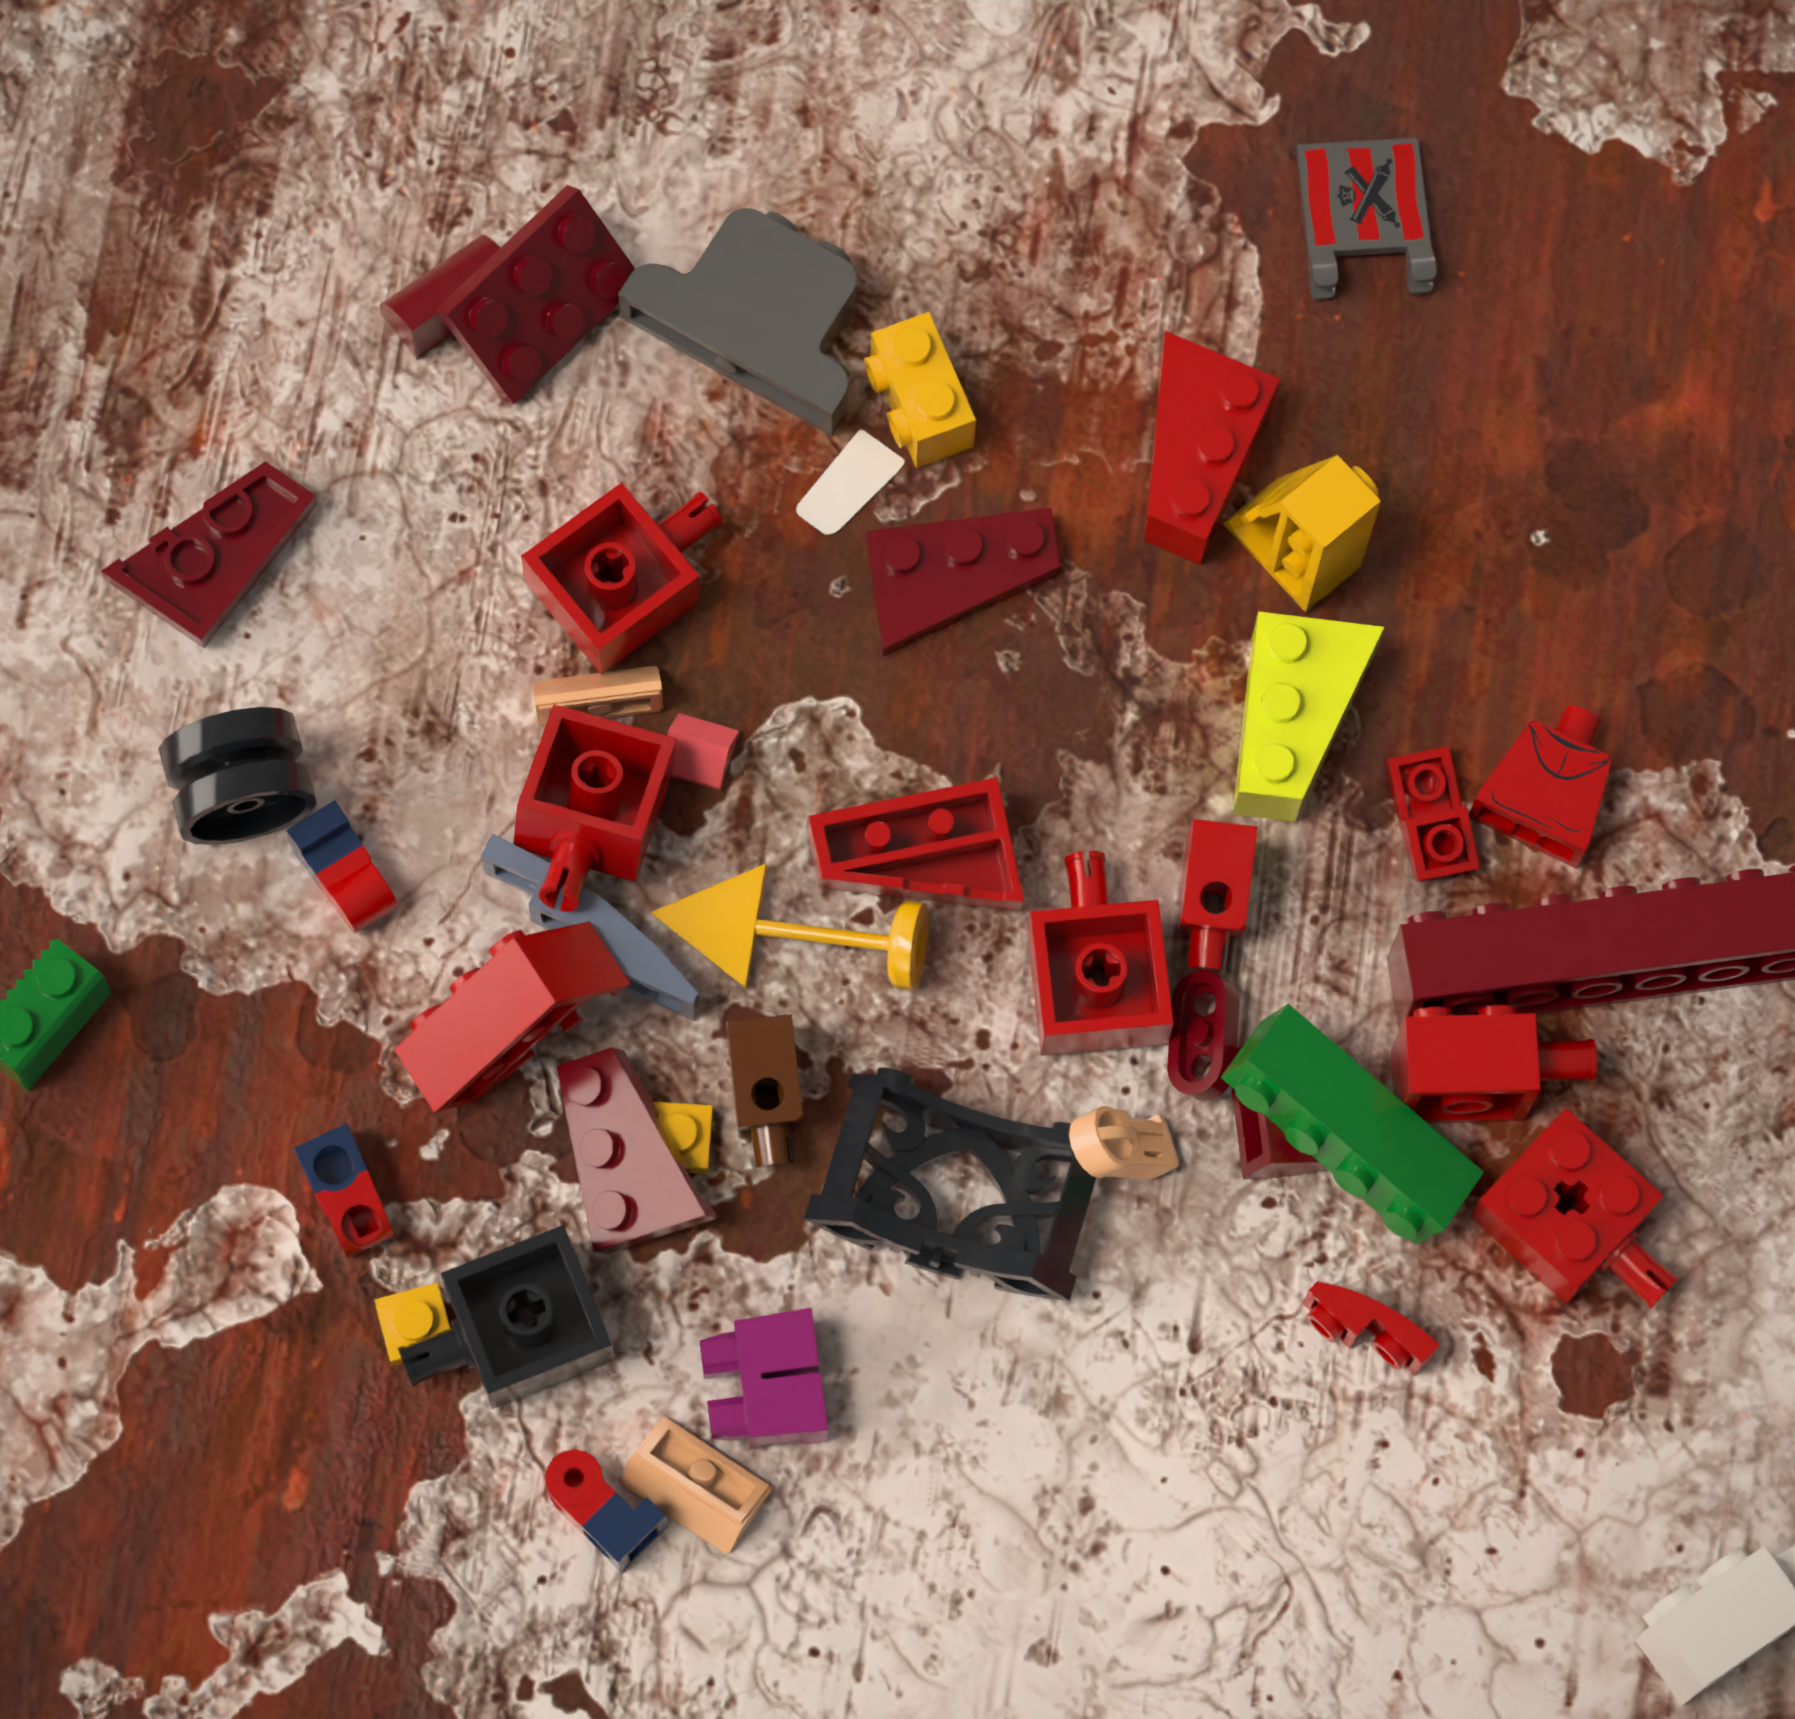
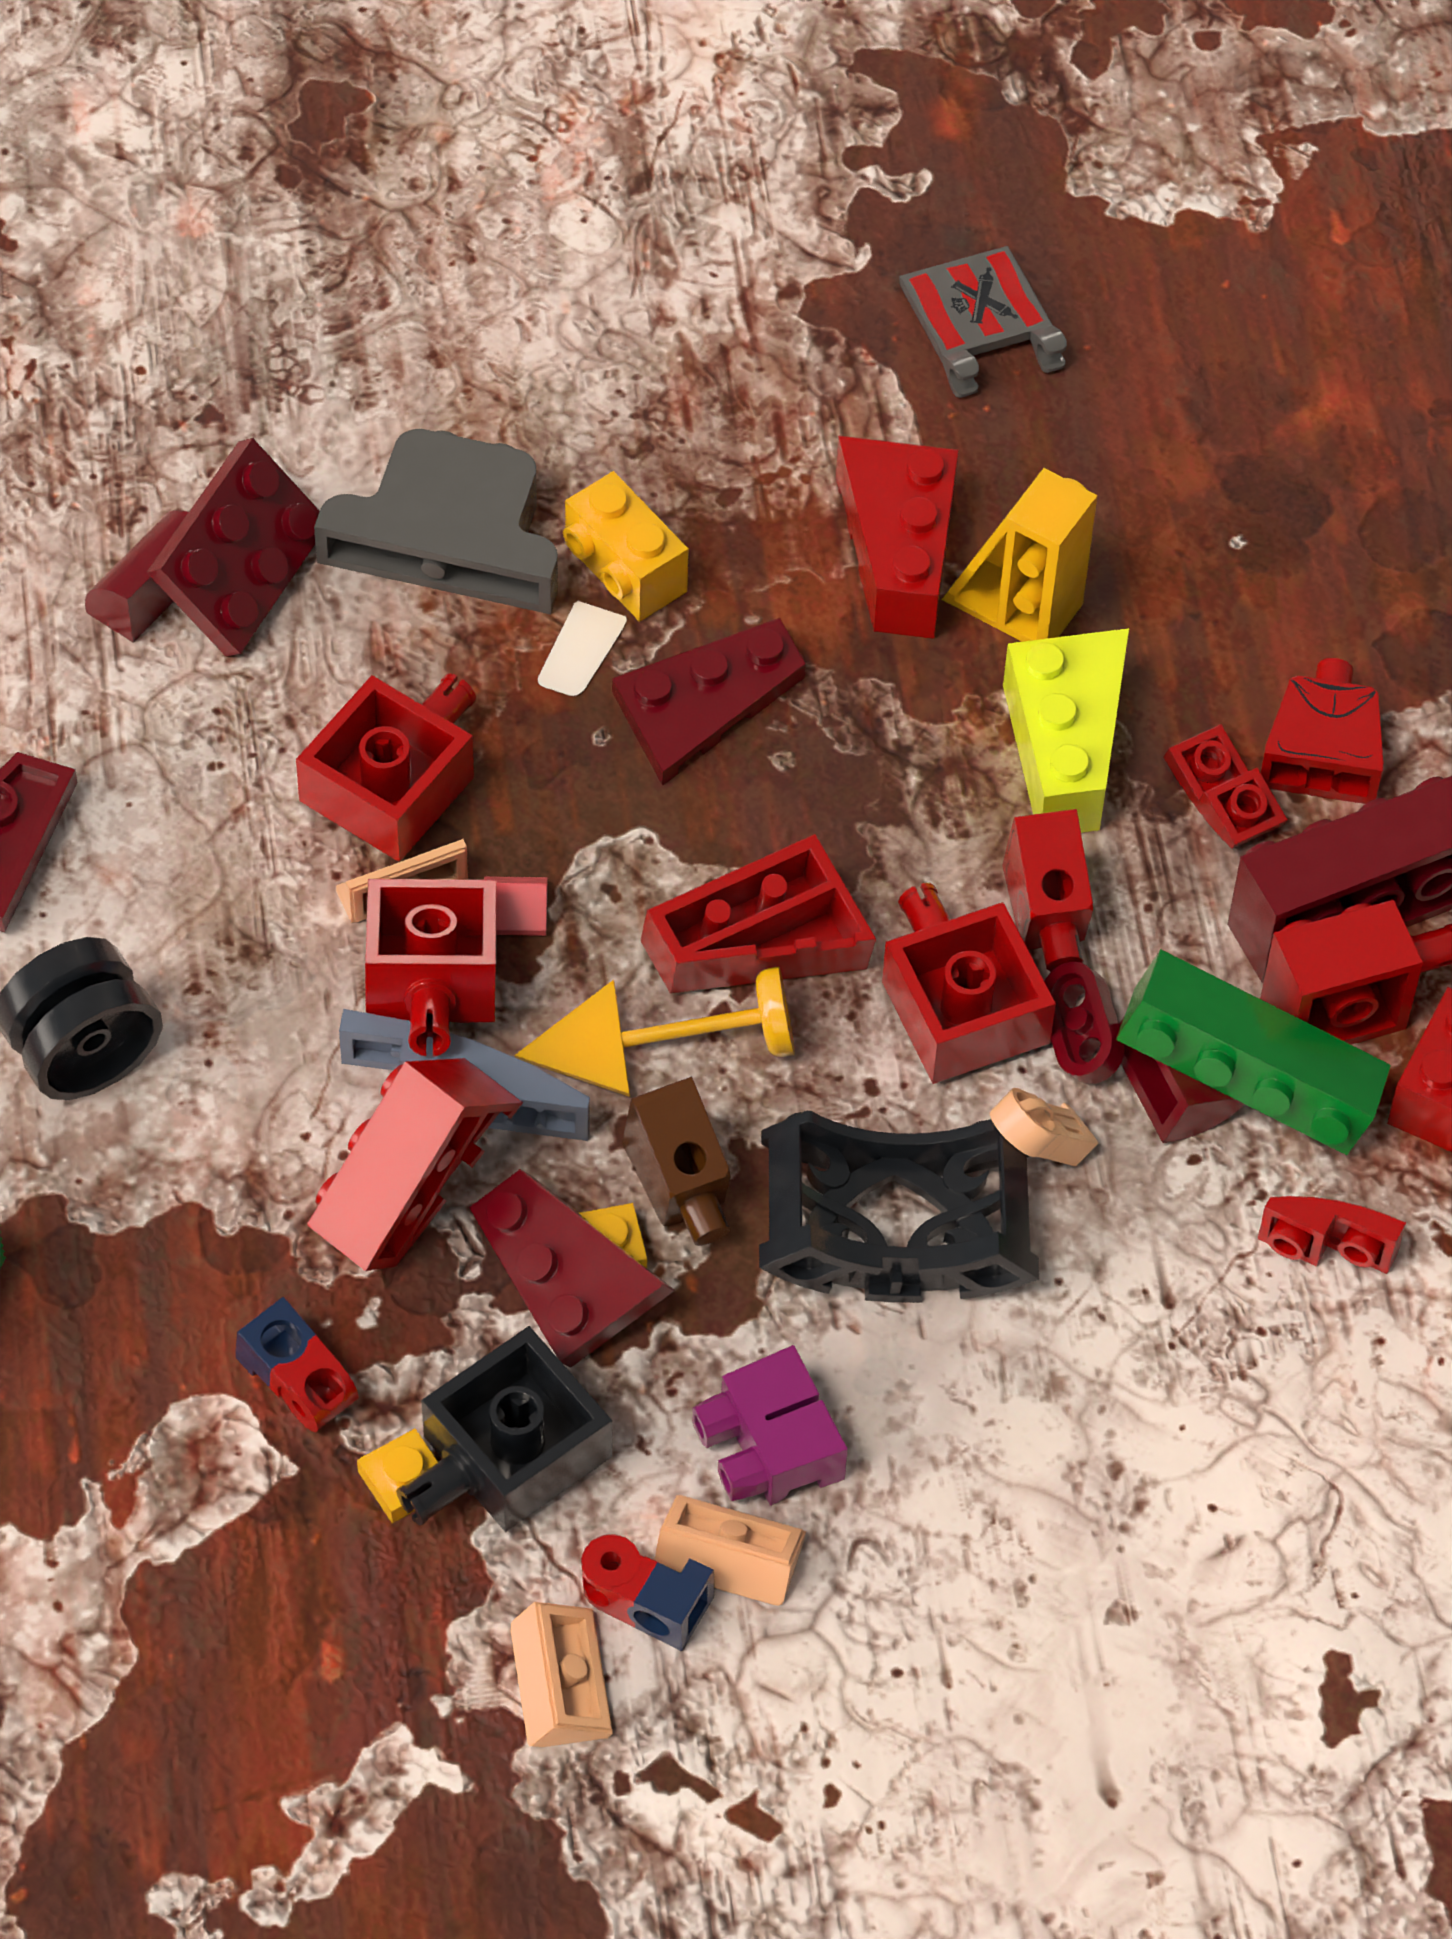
camera: 15 degrees left, 15 degrees down
leg [286,800,399,934] -> none
none -> light nougat slope [511,1602,613,1747]

